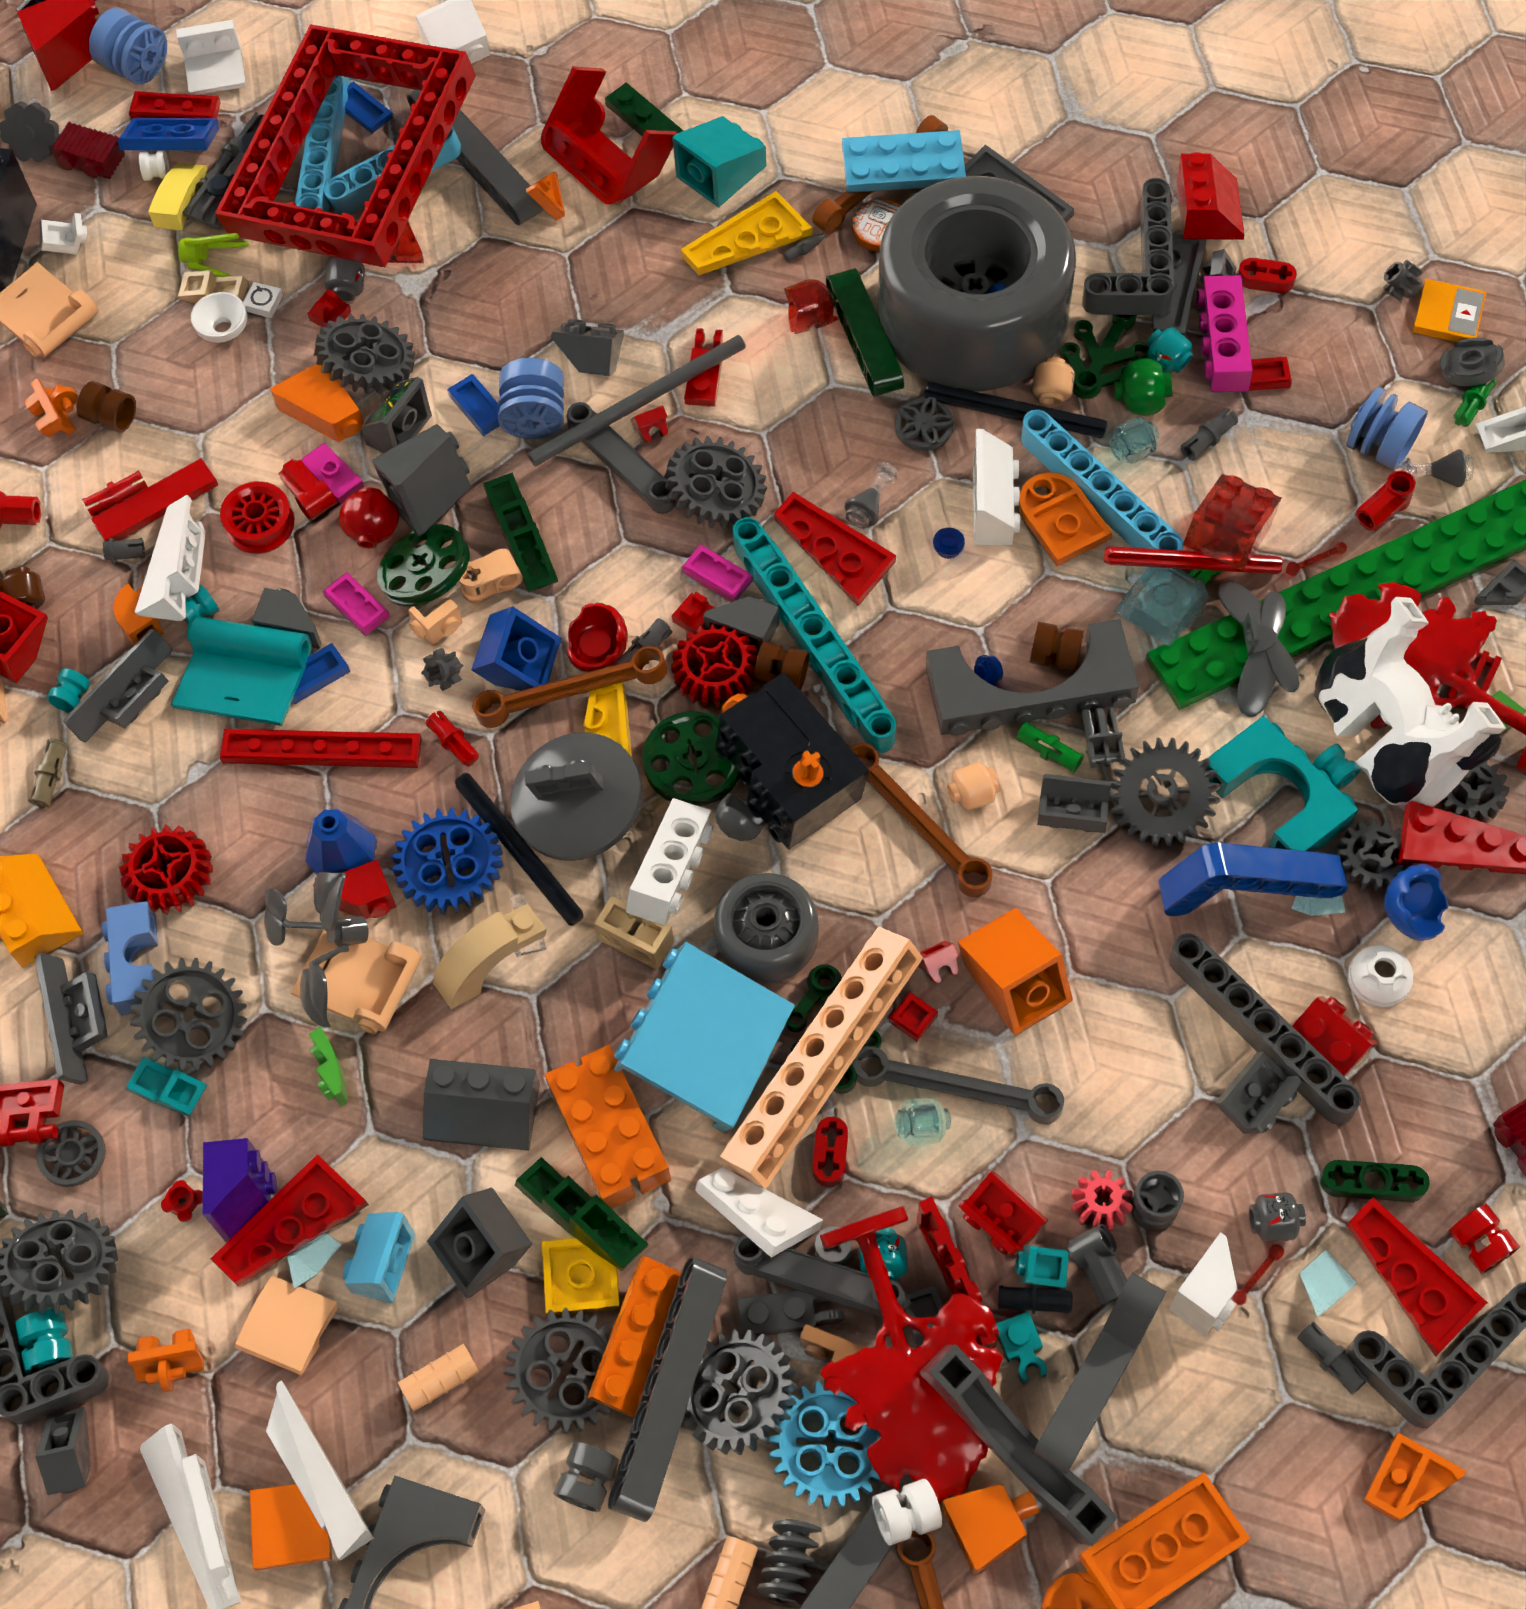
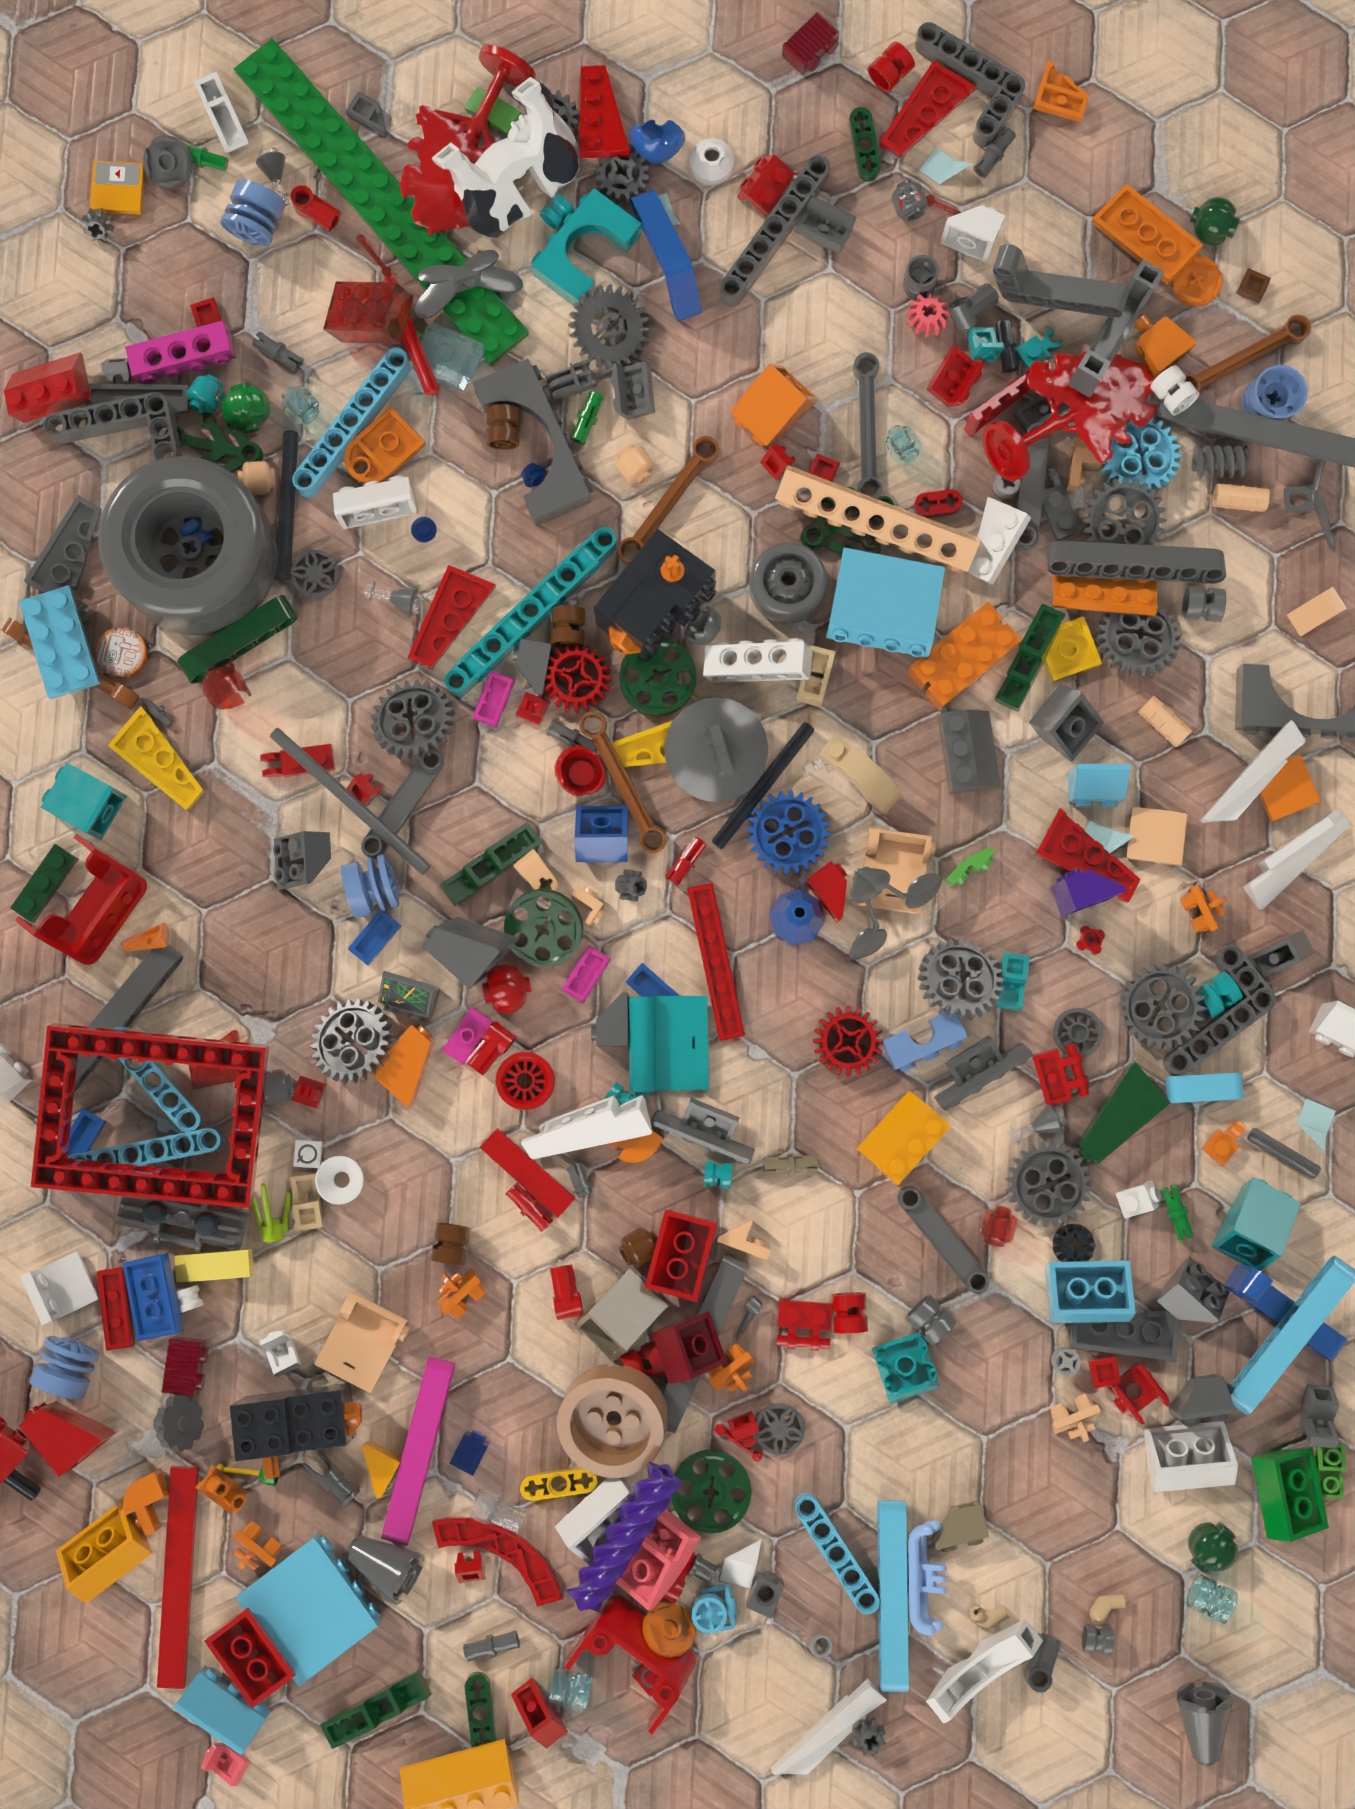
camera: 105 degrees left, 20 degrees up
red beam [1237,258,1297,293] -> none

